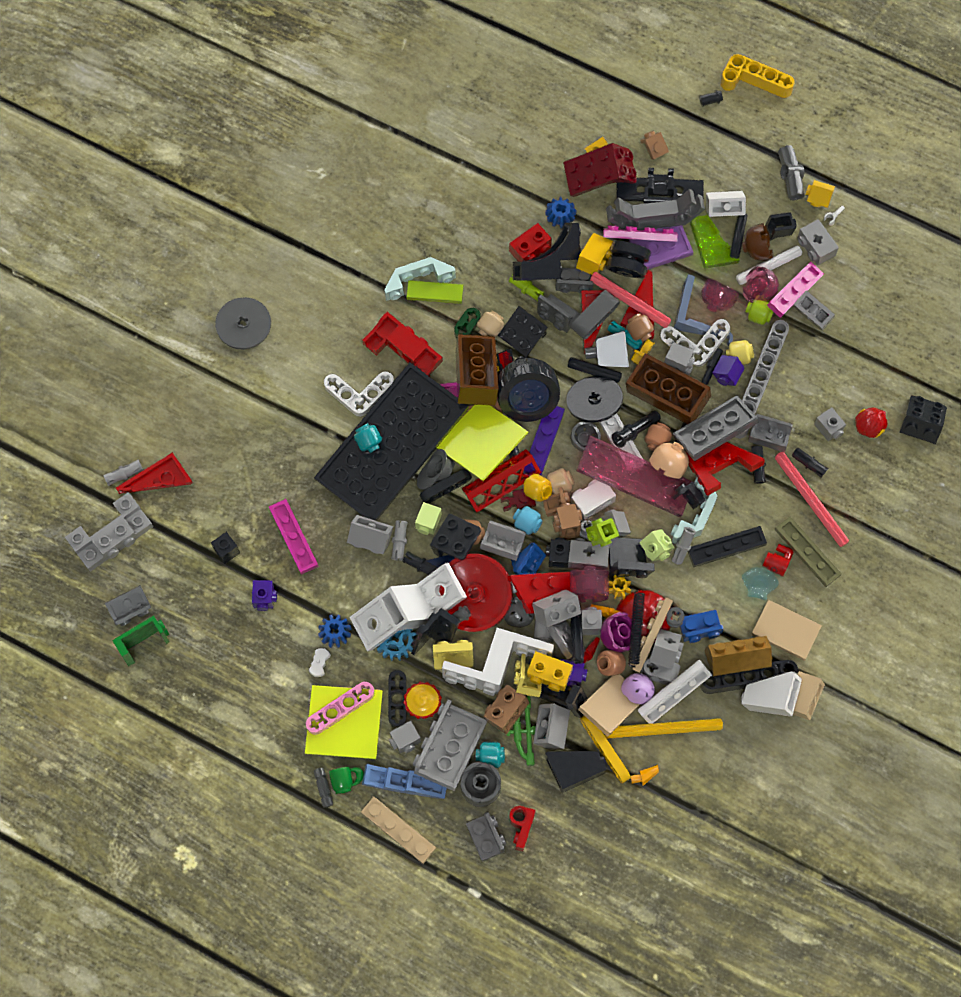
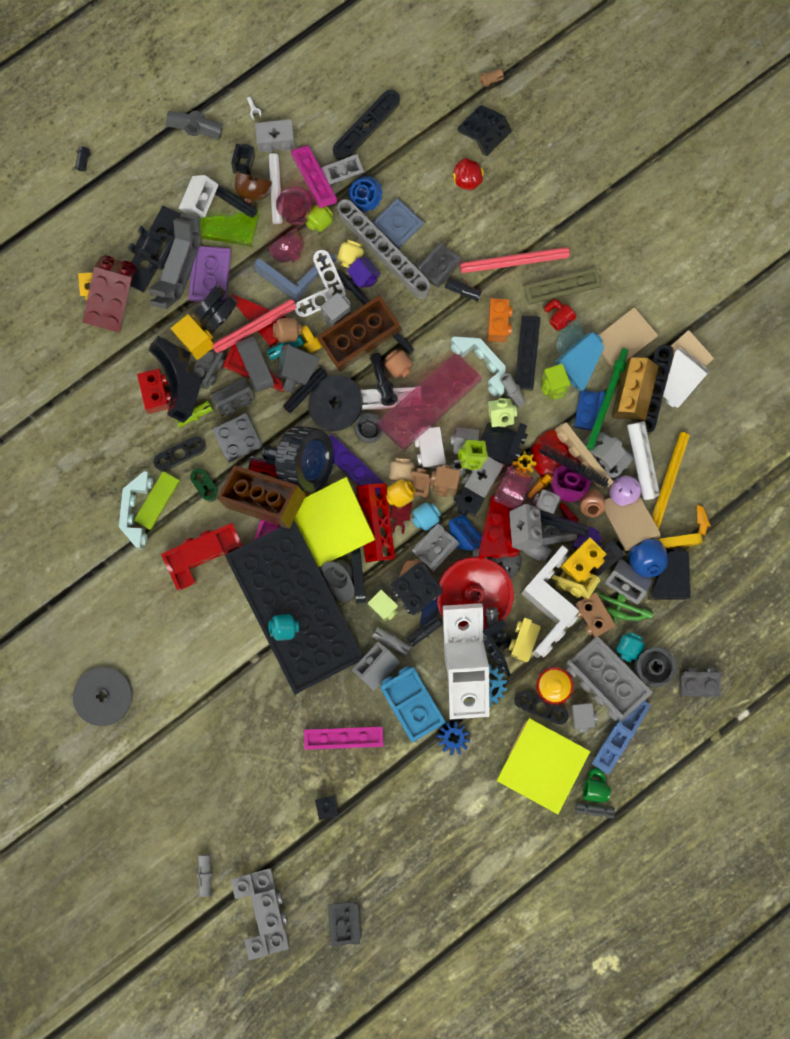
camera: 65 degrees left, 10 degrees up
green panel [112,616,170,667] -> none
red wing [116,452,193,494] -> none
dark purple brick [252,580,277,611] -> none
bright pink beam [306,682,374,735] -> none
white piece [309,648,331,677] -> none
white beam [324,372,394,417] -> none
tan plate [361,797,436,864] -> none
tan head [477,310,504,338] -> none
red plate [509,806,536,852] -> none
blue gear [545,196,576,228] -> none
plate [603,225,678,242] -> none
medium nougat bracket [640,131,669,160] -> none
light nougat cylinder [649,442,689,479] -> none
dark grey bush [666,607,684,628] -> none
black bracket [672,482,706,510] -> none
dark grey piece [673,395,759,461] -> none
red wing [686,442,765,496] -> none
yellow beam [721,54,795,98] -> none
black axle [792,448,829,478] -> none
yellow brick [805,180,835,208] -> none
light grey brick [814,407,846,441] -> none
none -> black beam [153,436,206,472]
none -> black piece [333,90,400,161]
none -> blue piece [348,176,383,212]
none -> sand blue tile [373,198,424,250]
none -> dark azure bracket [380,666,446,743]
none -> orange brick [487,298,513,342]
none -> lime brick [541,364,570,401]
none -> dark azure slope [554,332,604,391]
none -> green bar [586,348,629,450]
none -> blue cylinder [628,539,669,578]

